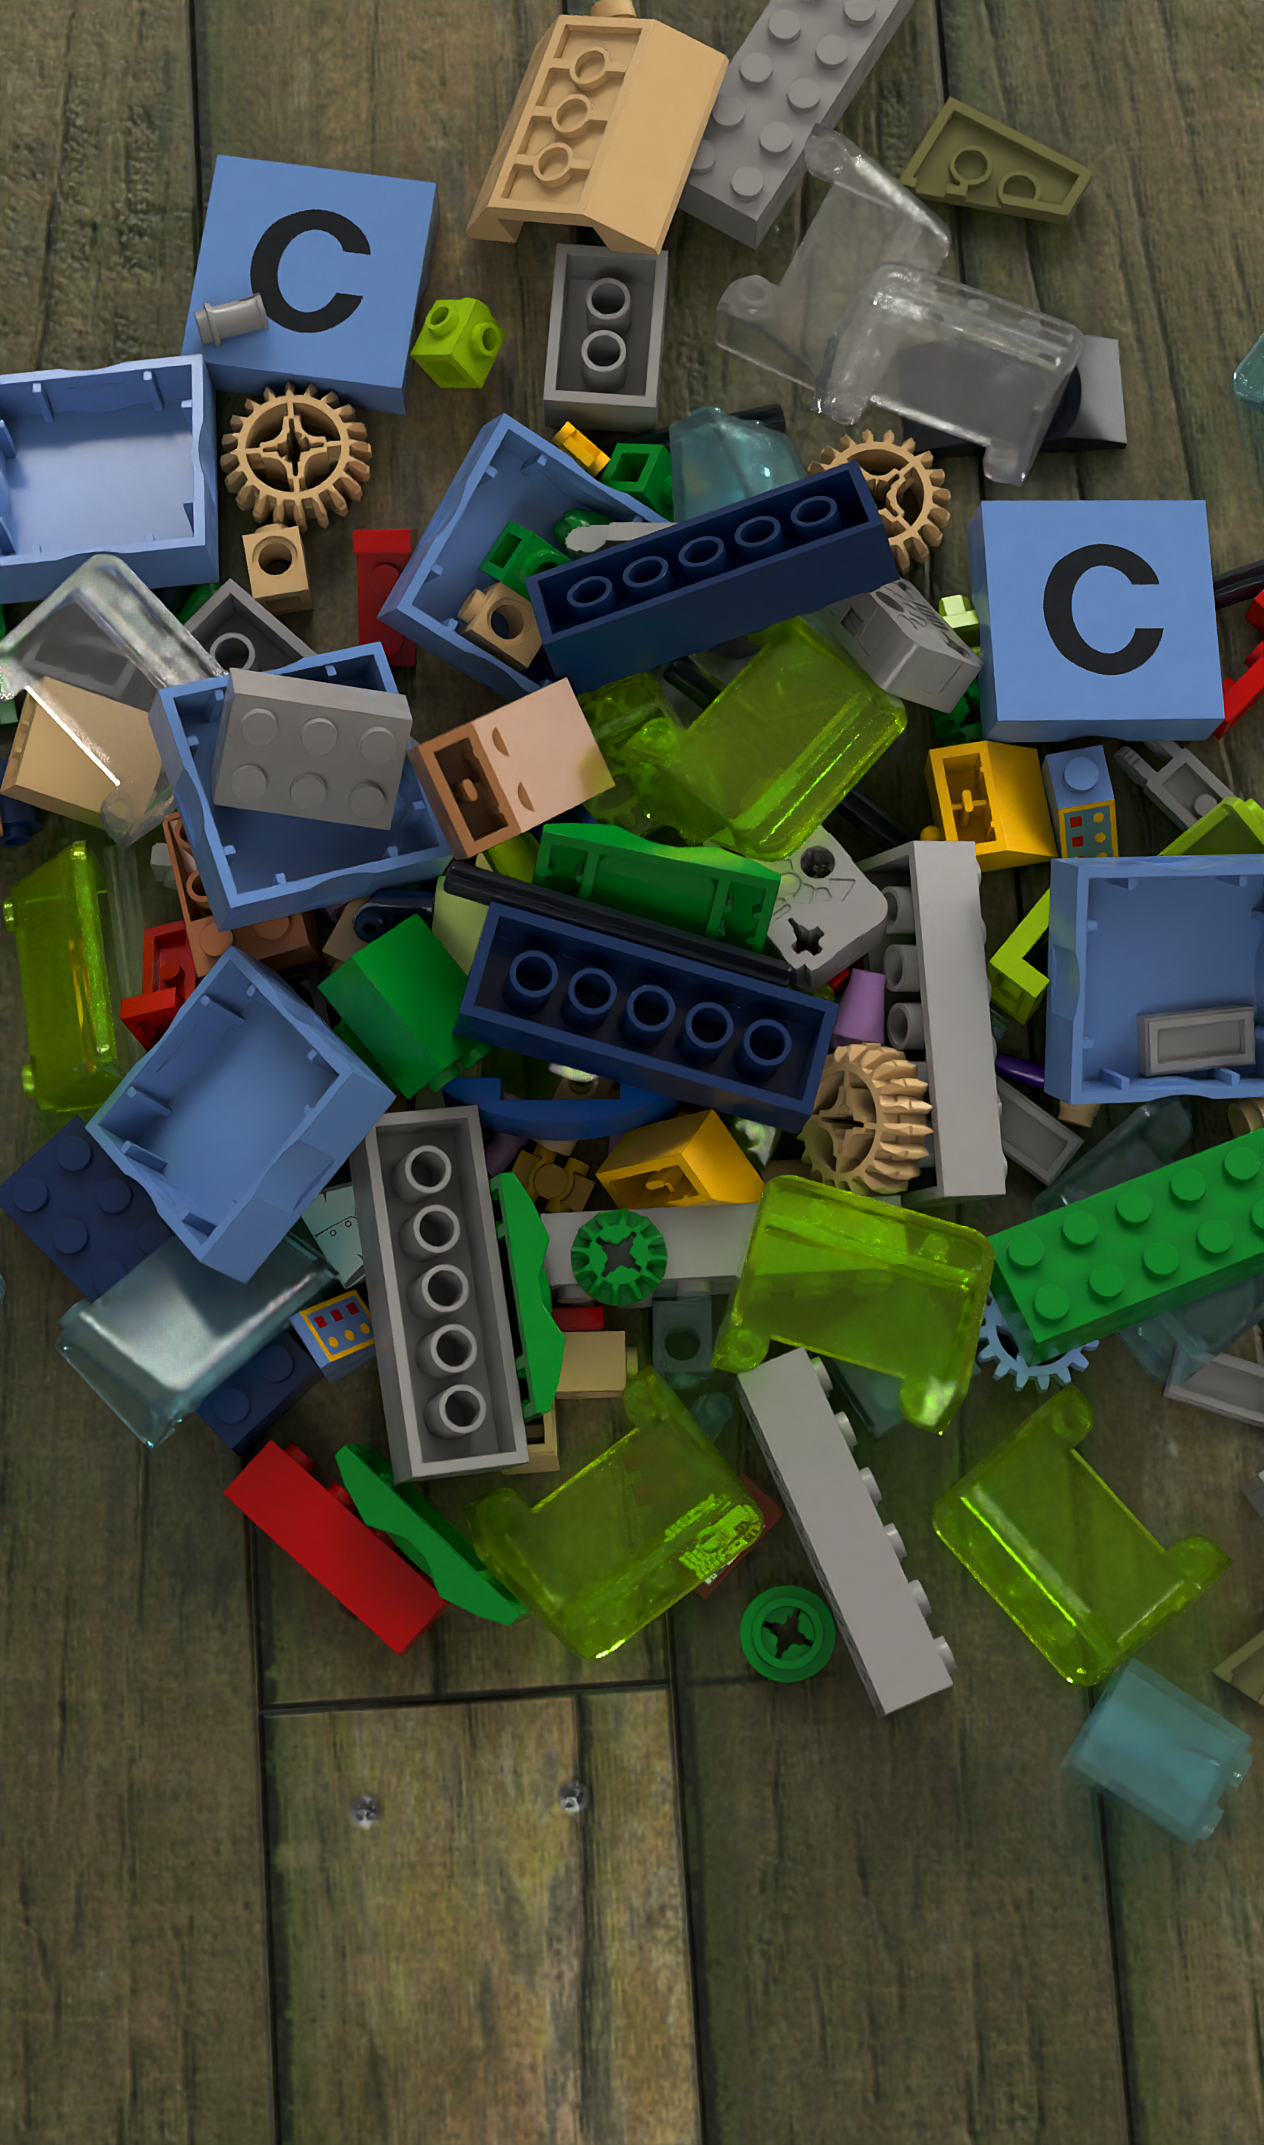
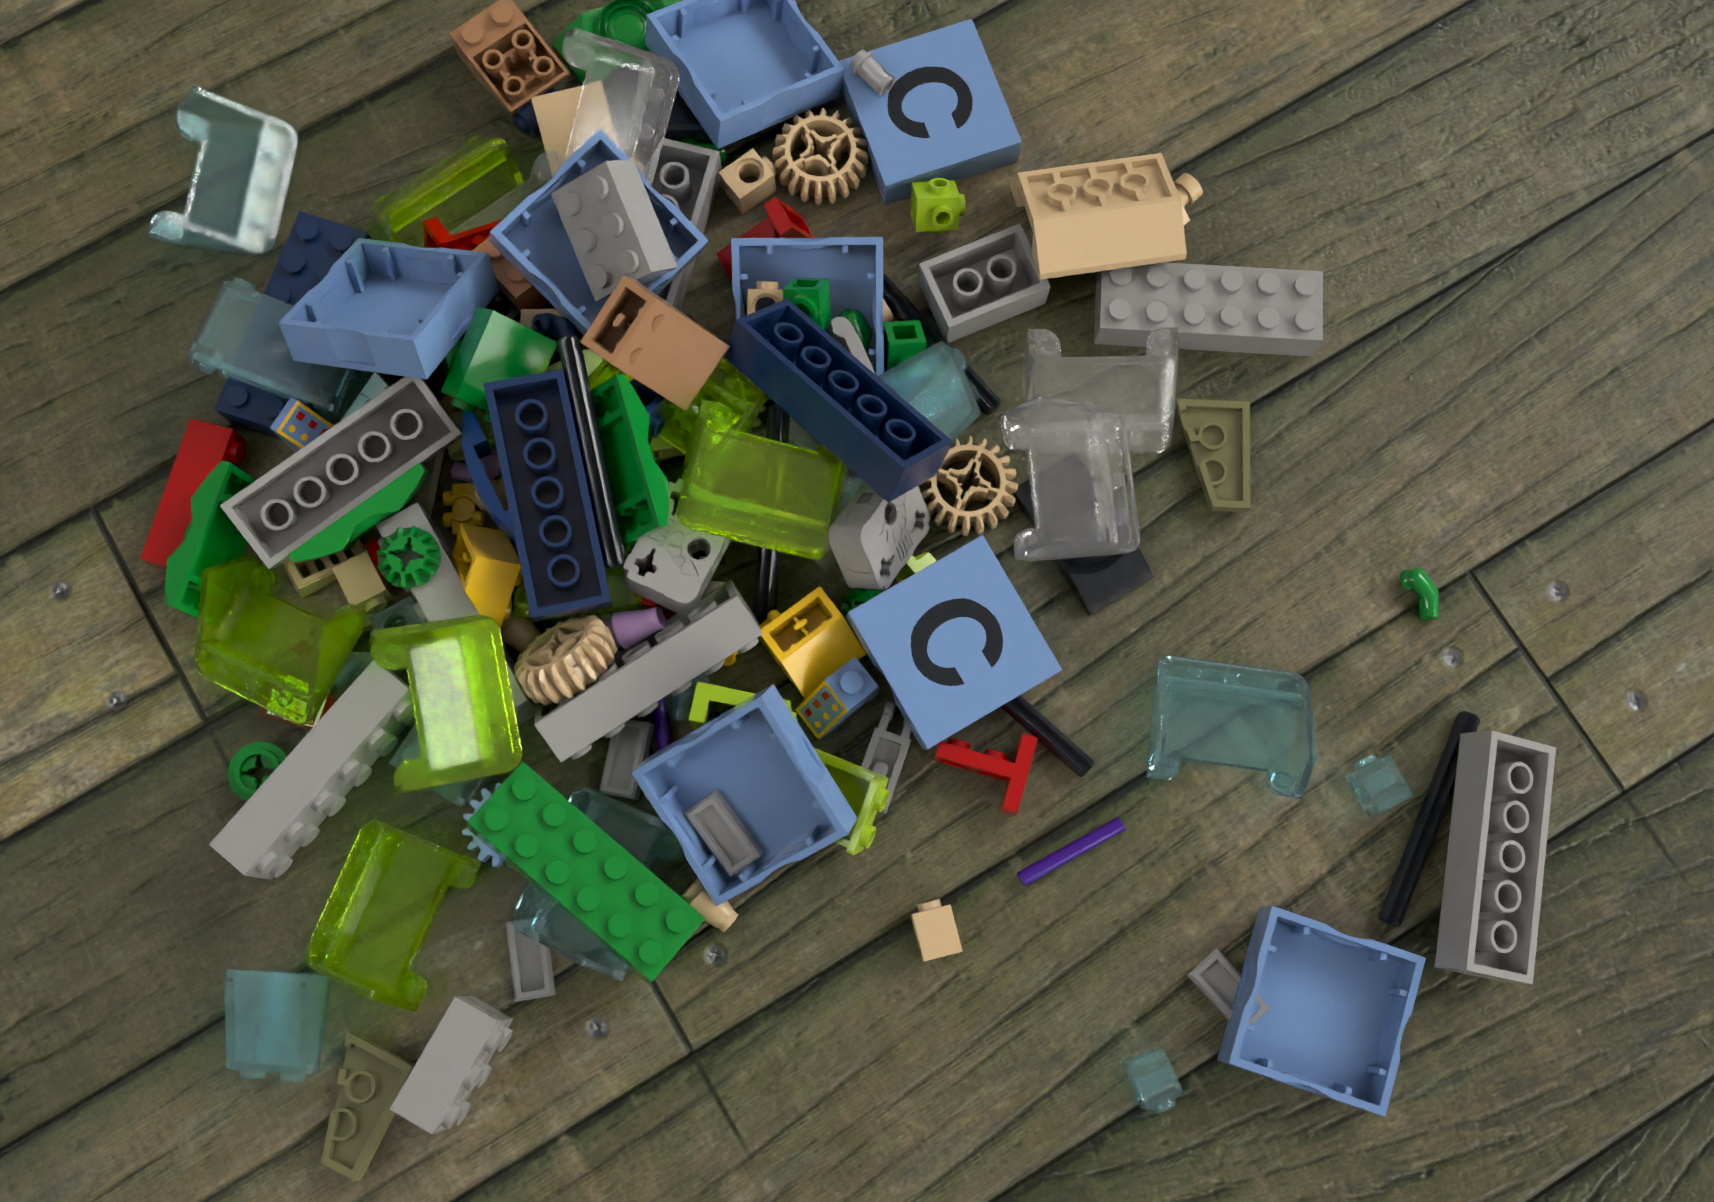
camera: 60 degrees right, 0 degrees up
yellow piece [551,421,610,478] -> none

